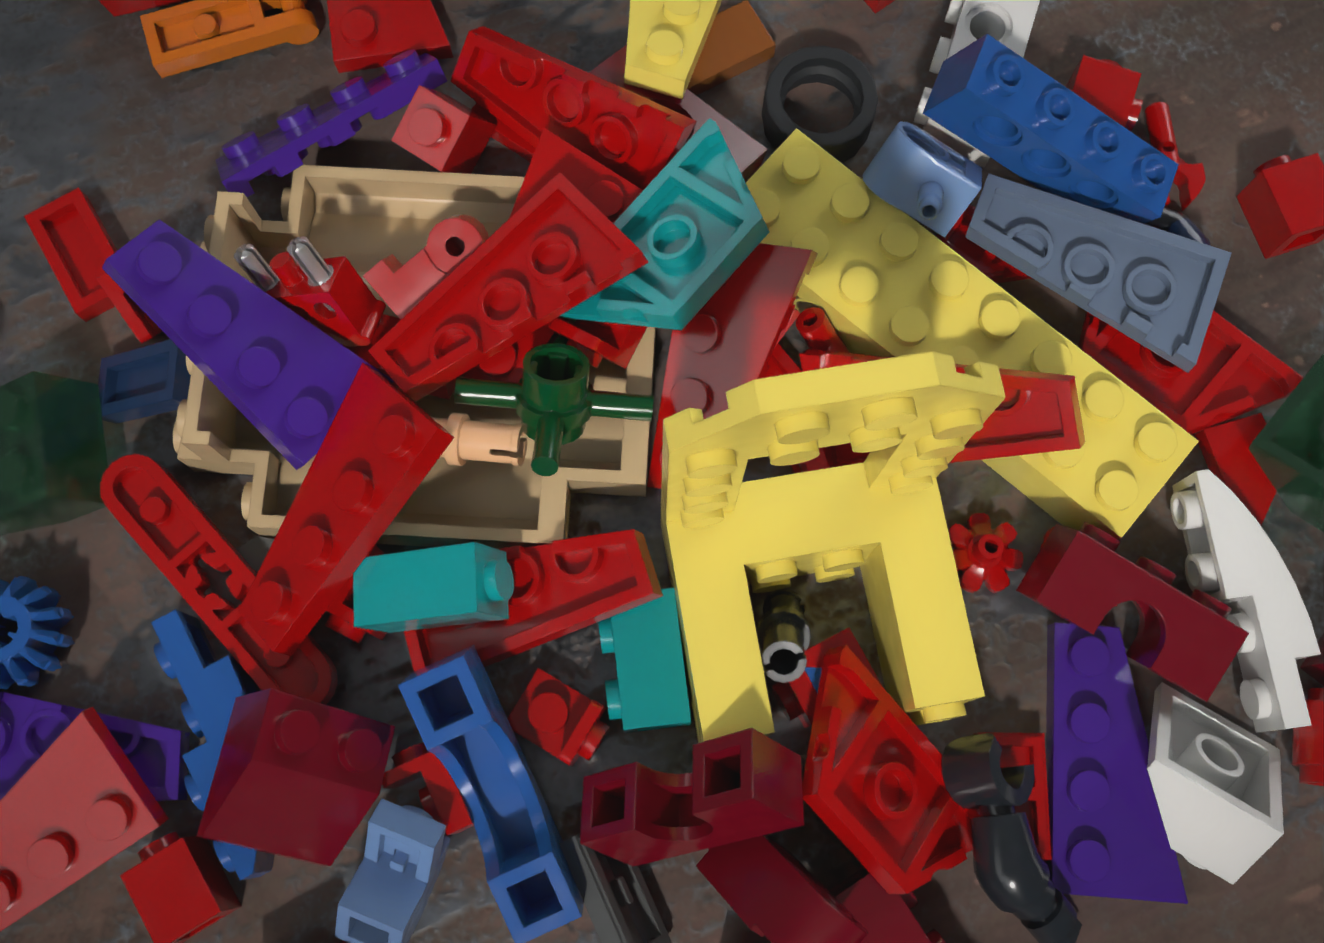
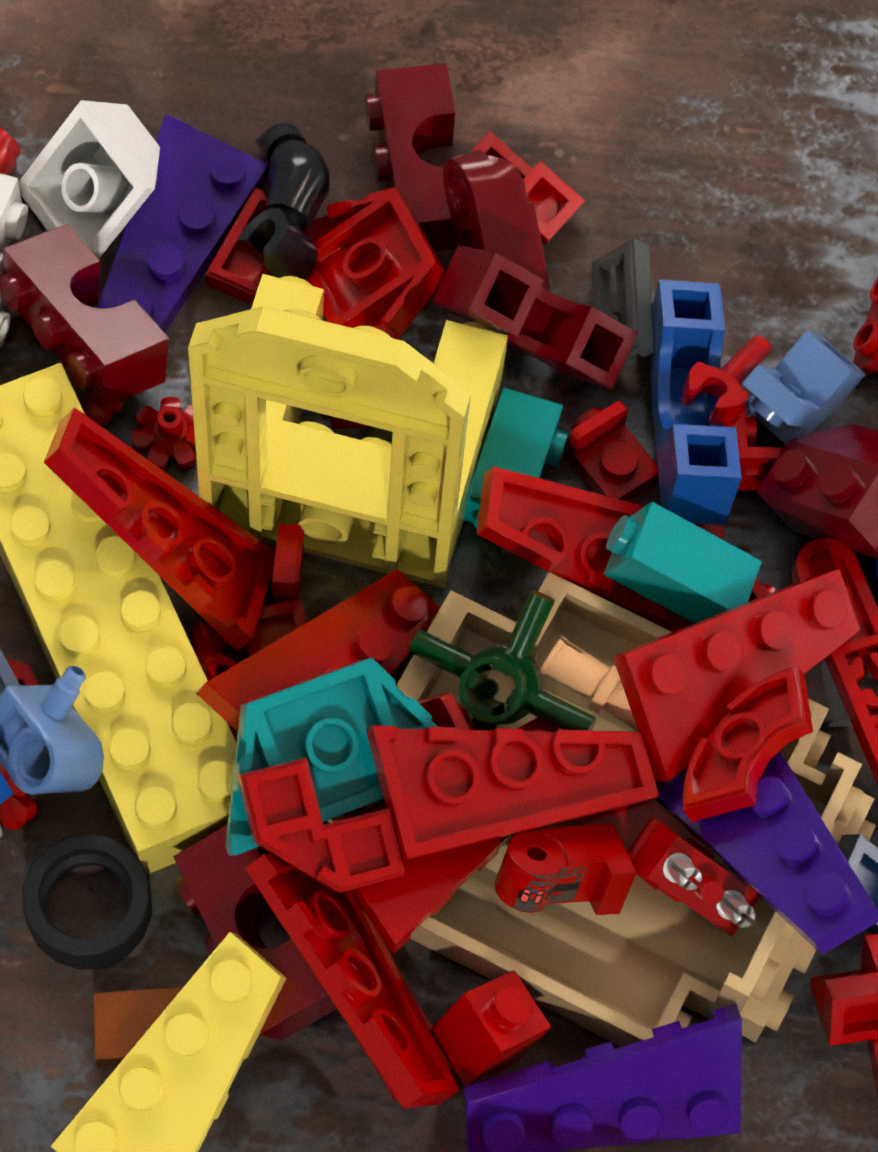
camera: 160 degrees left, 10 degrees down
none -> red tile [236,758,406,893]
none -> red bar [682,335,771,424]
none -> red tile [683,665,813,822]

